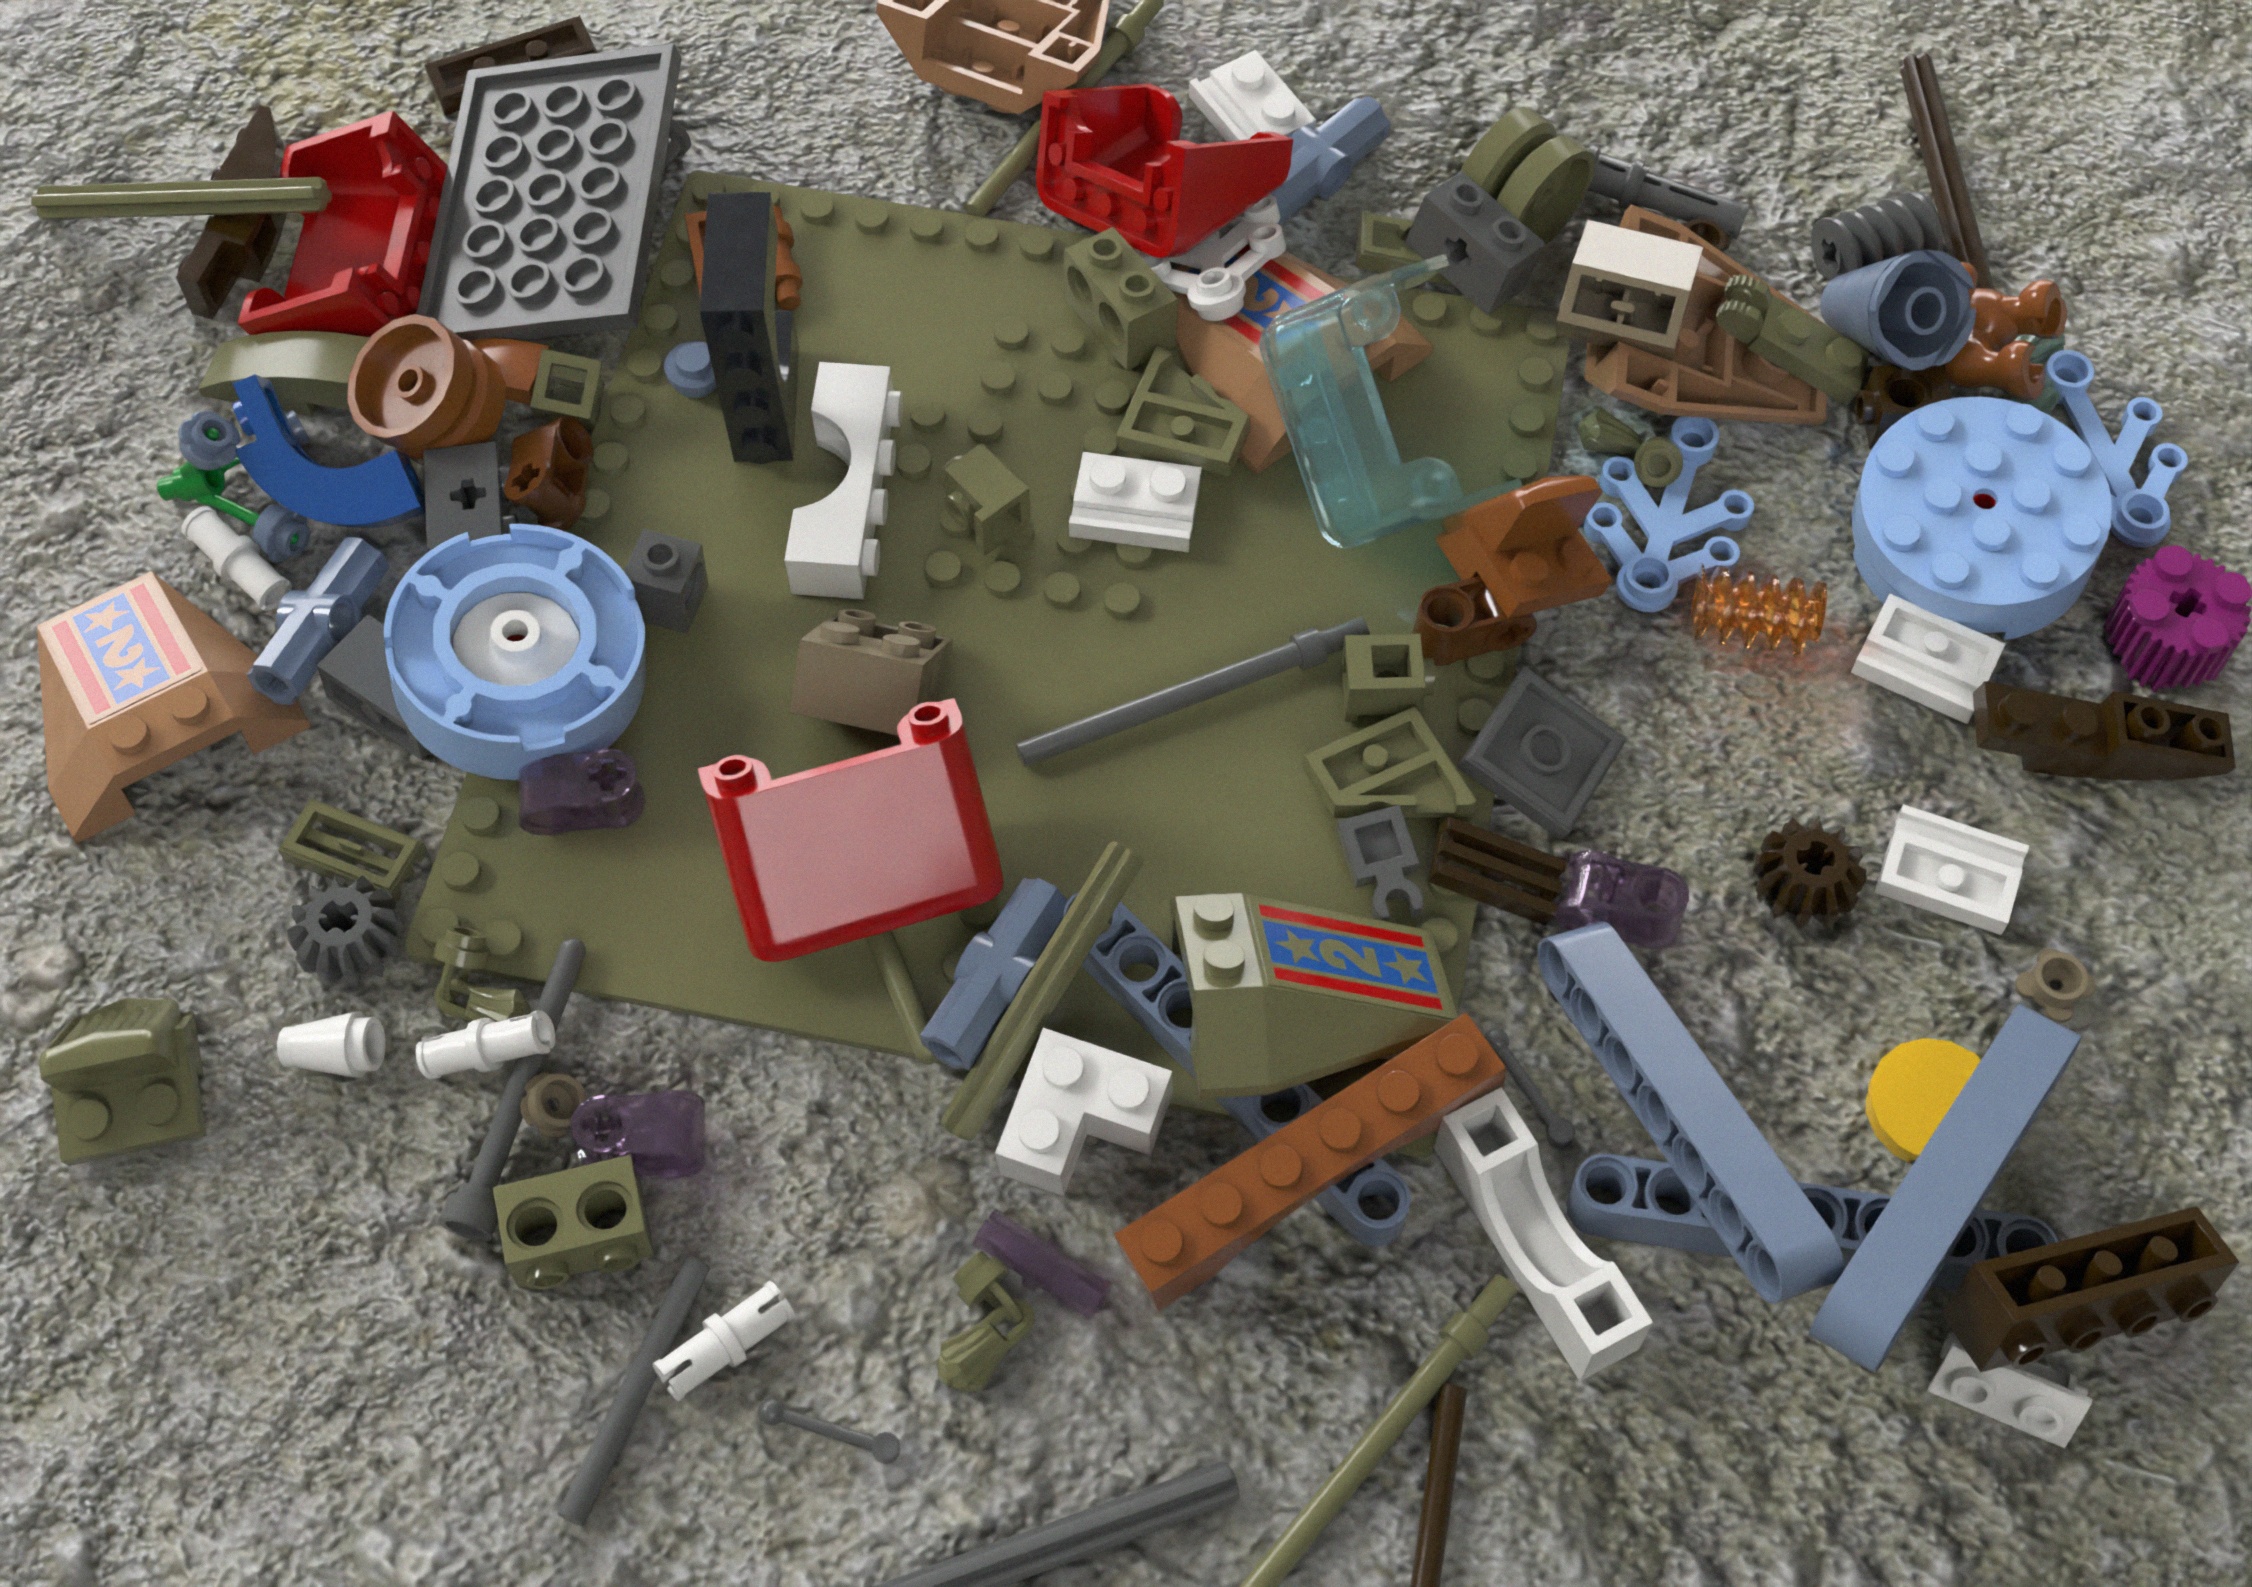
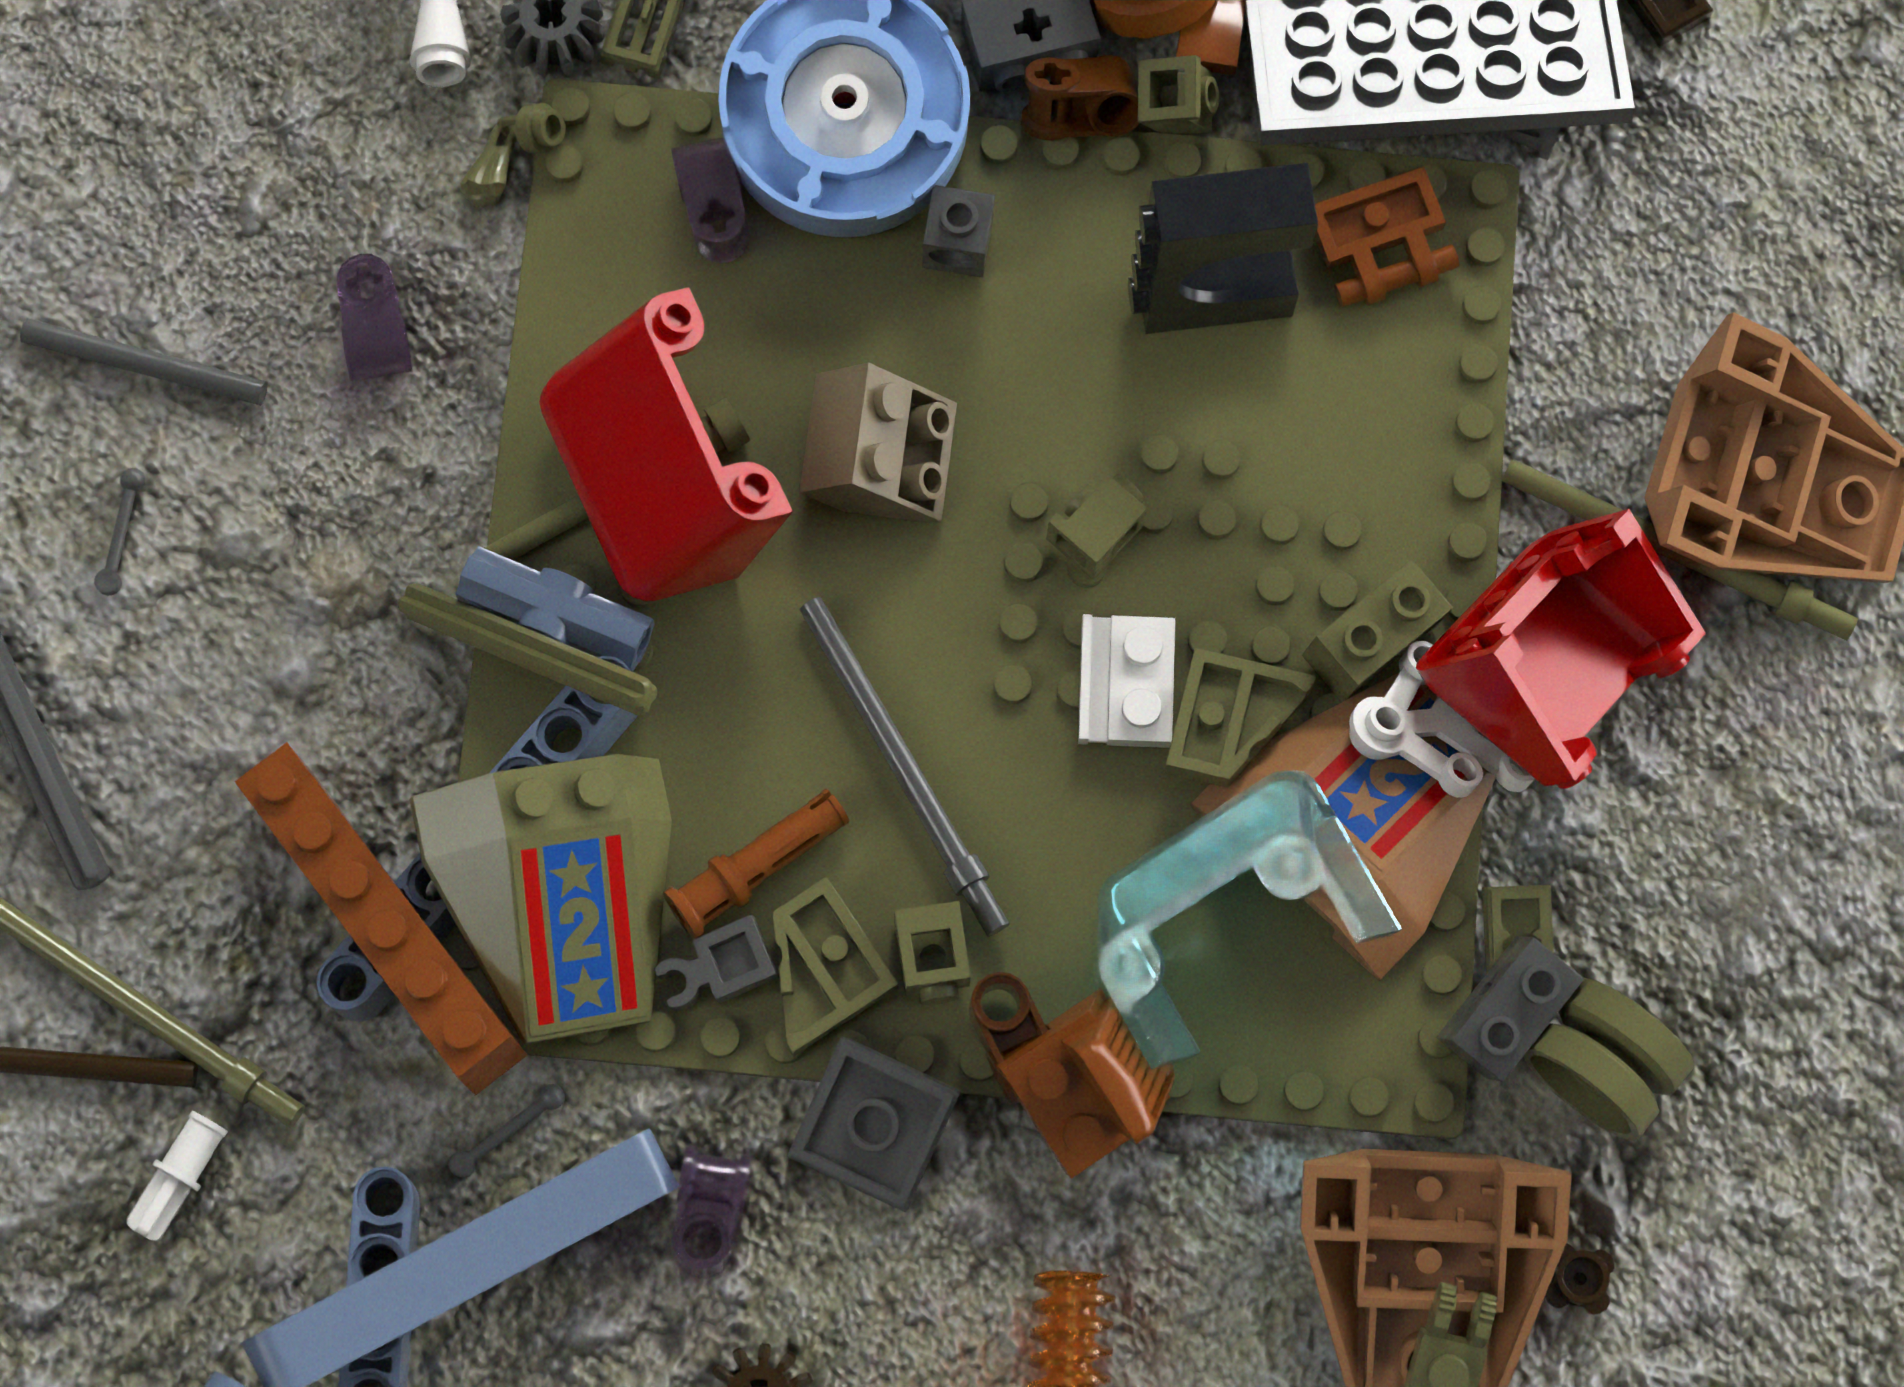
camera: 80 degrees right, 15 degrees up
white pin [416,1010,555,1079] -> none
dark grey piece [439,938,586,1241] -> none
olive brick [493,1154,655,1290] -> none
dark tan plate [520,1072,587,1138] -> none
white pin [653,1281,795,1401] -> none
white arch [784,362,903,599] -> none
olive piece [936,1251,1035,1394] -> none
clear purple pin [973,1208,1113,1321] -> none
white brick [995,1028,1173,1196] -> none
white plate [1189,50,1316,142] -> none
sand blue piece [1270,95,1391,225] -> none
dark brown tile [1428,816,1567,926] -> none
white arch [1434,1087,1653,1381] -> none
dark tan slope [1556,220,1703,361] -> none
olive piece [1577,407,1683,487] -> none
light blue plant [1584,416,1754,612] -> none
dark grey pin [1588,144,1750,240] -> none
none -> white axle [126,1111,228,1241]
none -> dark orange pin [663,789,849,939]

